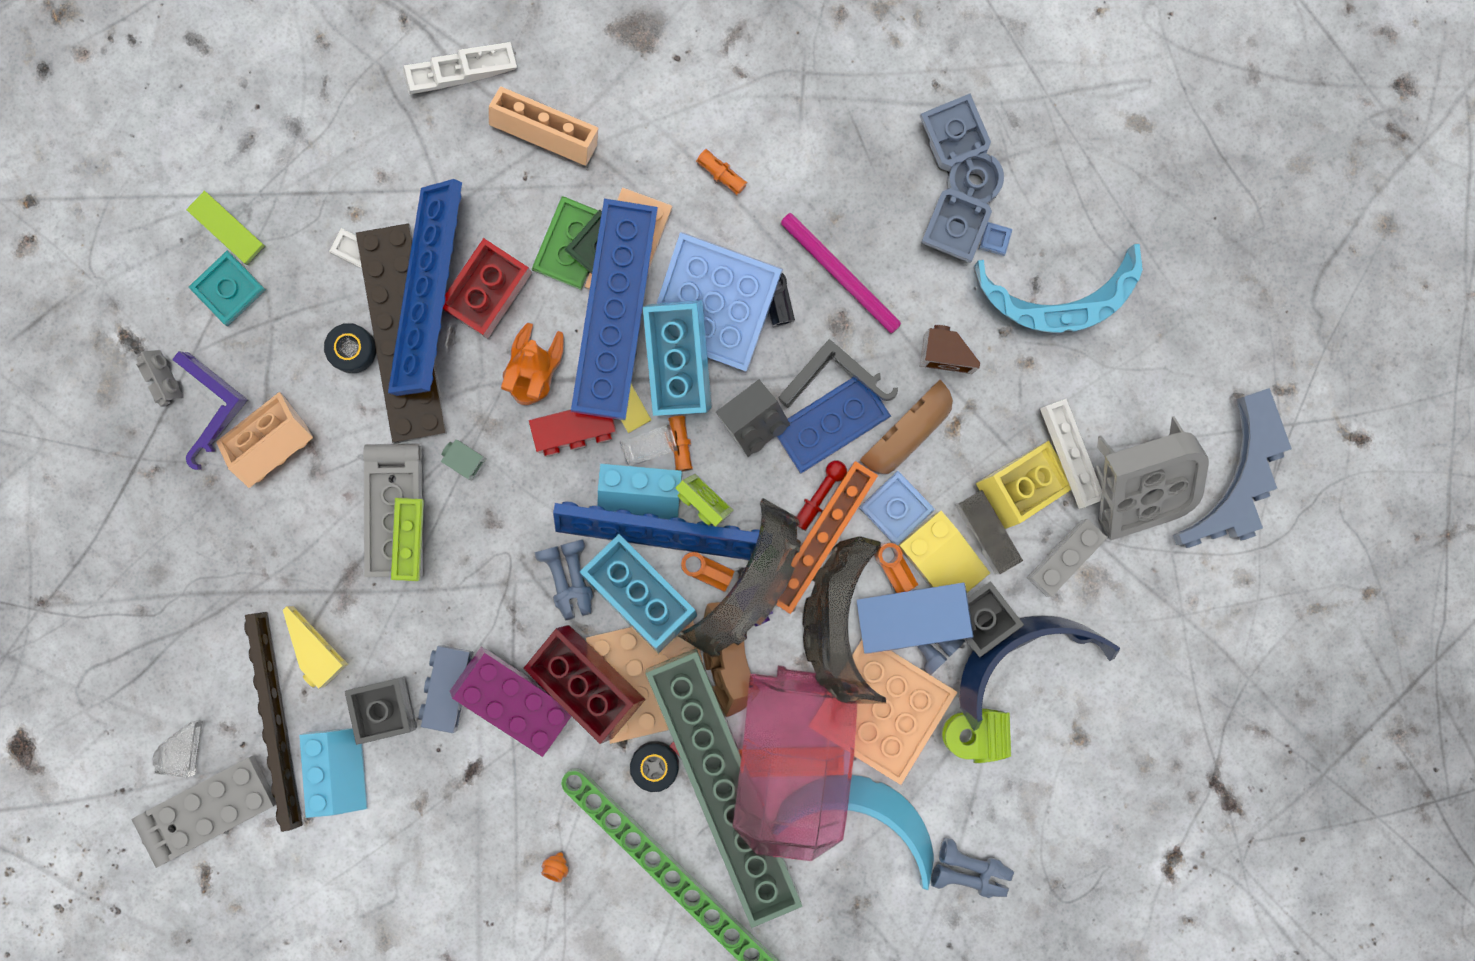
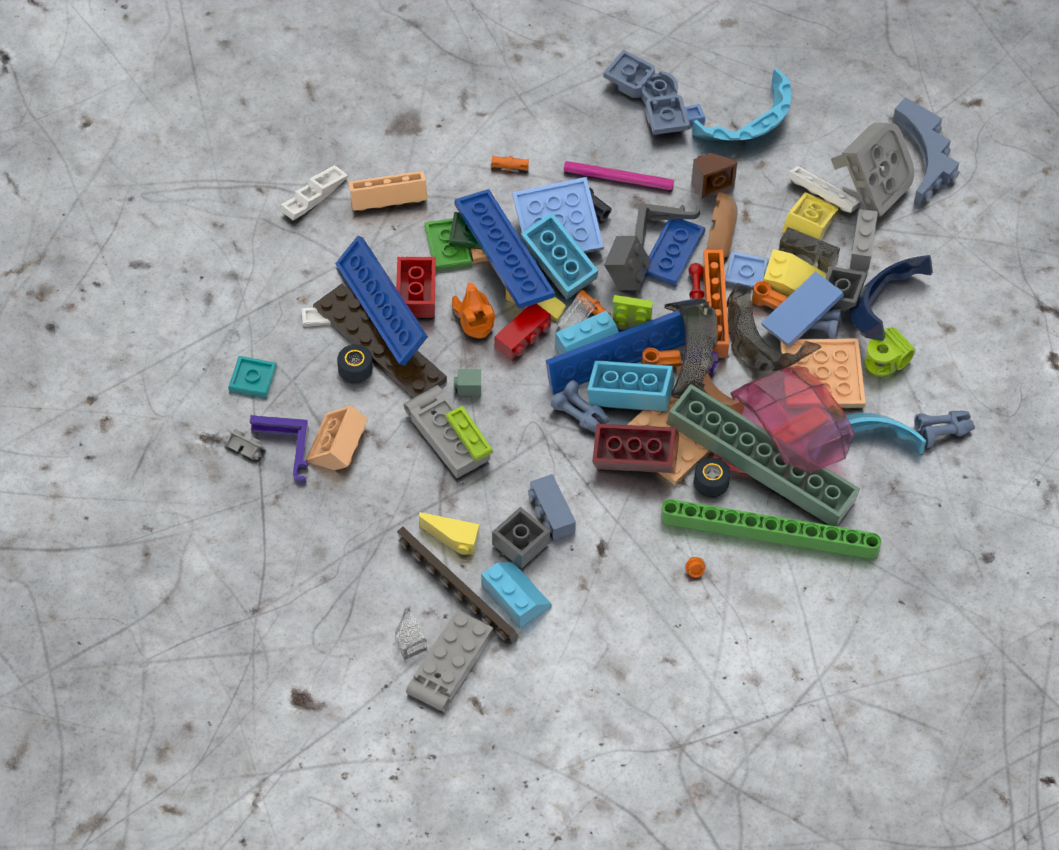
camera: 30 degrees left, 30 degrees down
lime tile [186,190,265,265] -> none
magenta brick [450,646,572,757] -> none

